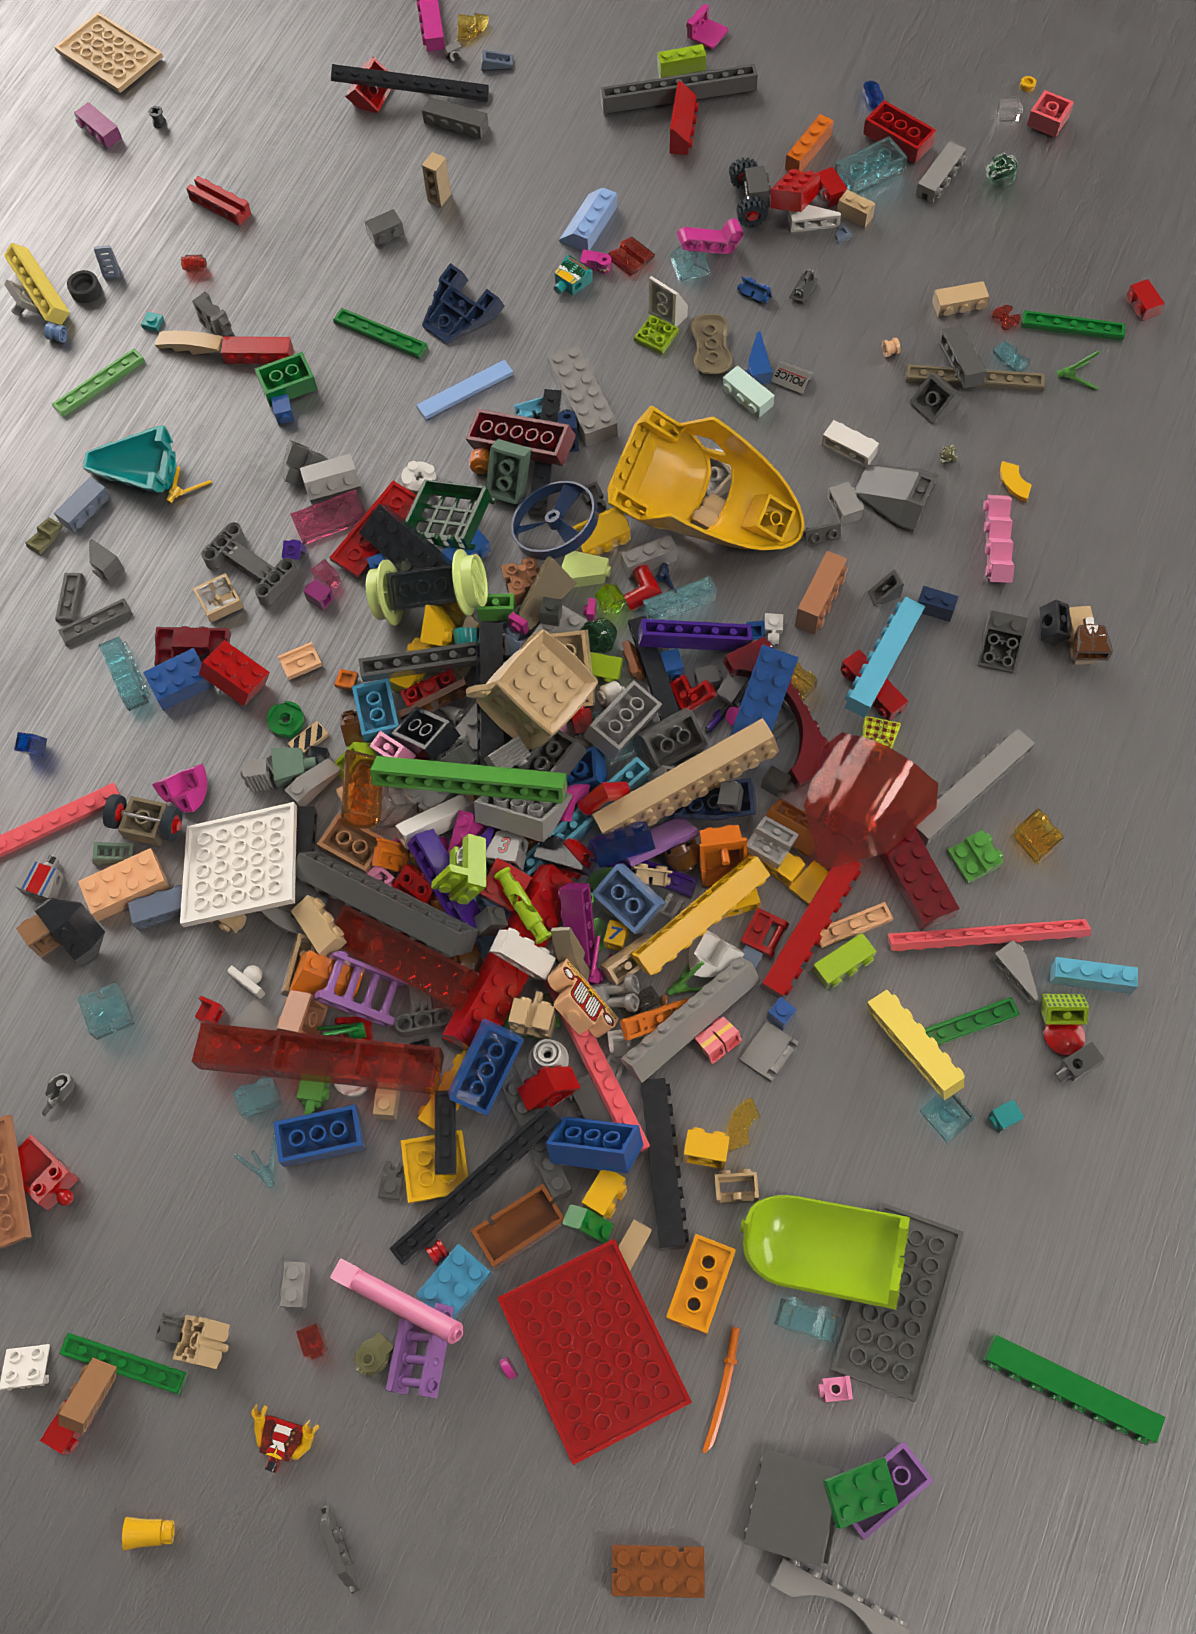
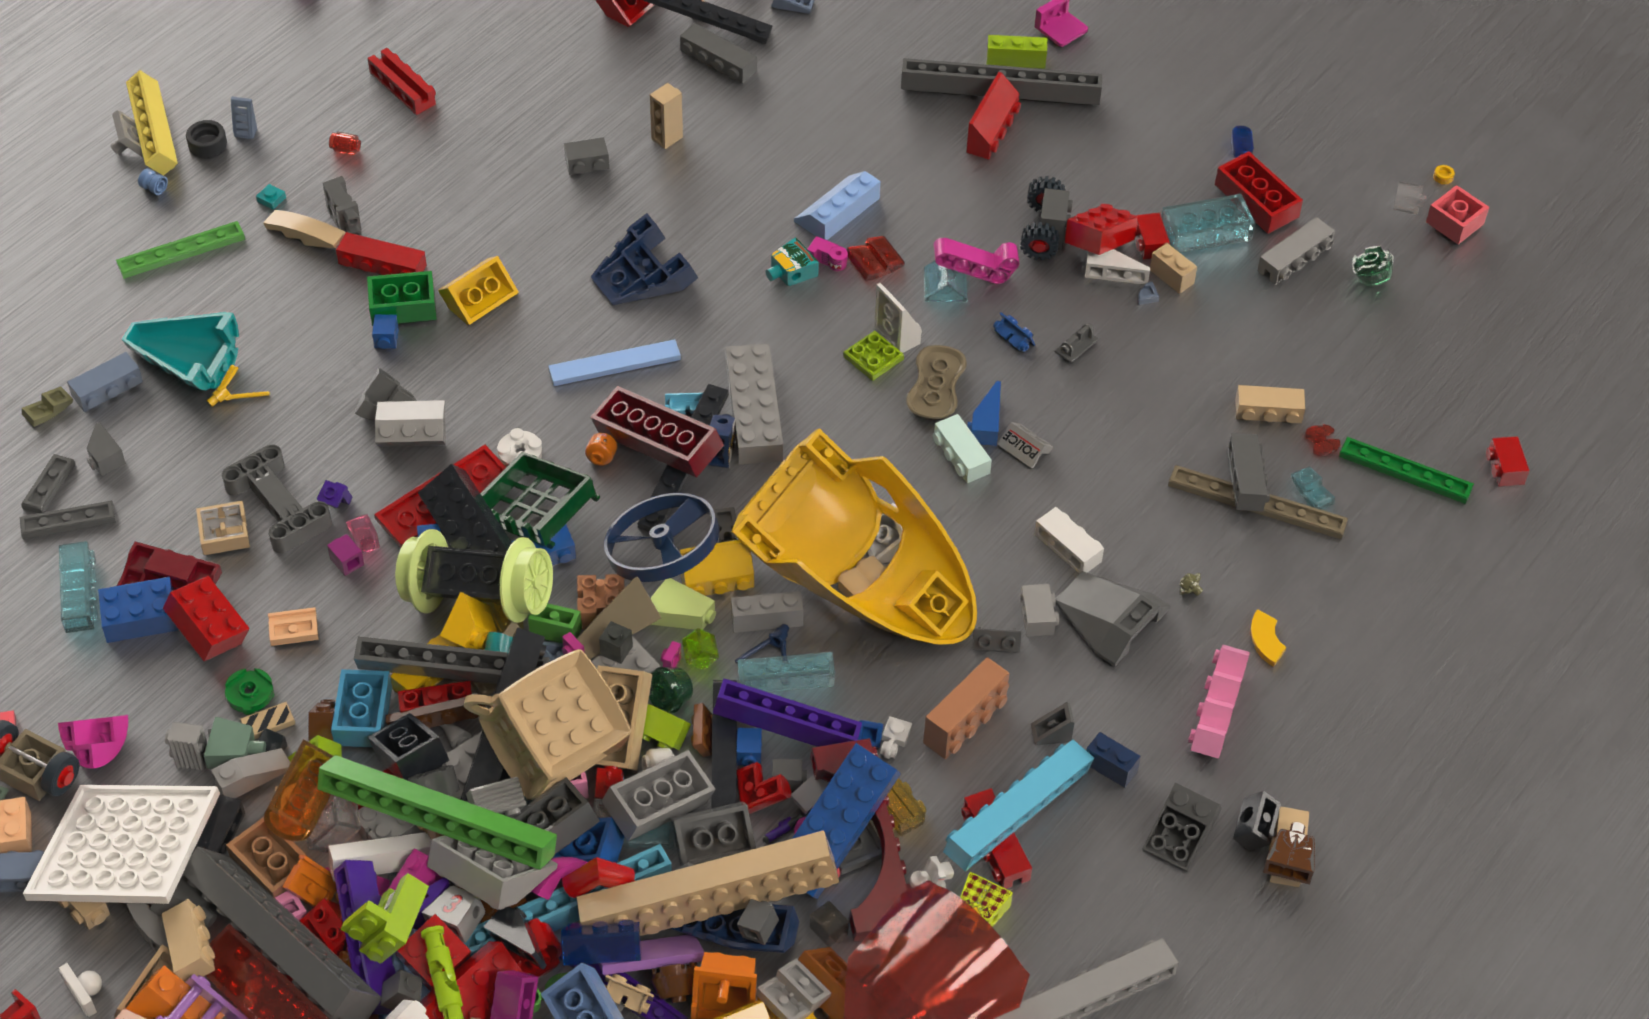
camera: 10 degrees right, 15 degrees down
clear pink plate [290,489,366,545] -> none
green tile [333,308,428,359] -> none
orange plate [335,669,359,691] -> none
bright pink brick [370,731,416,759] -> none
sand green brick [486,439,531,505] -> none
red brick [623,565,664,612] -> none
orange brick [785,114,834,172] -> none
light nougat wheel [882,337,901,358] -> none
dark grey slope [909,373,963,423] -> none
bright green plant [1057,351,1100,390] -> none
none -> yellow slope [438,256,519,325]
none -> white hips [909,856,954,903]

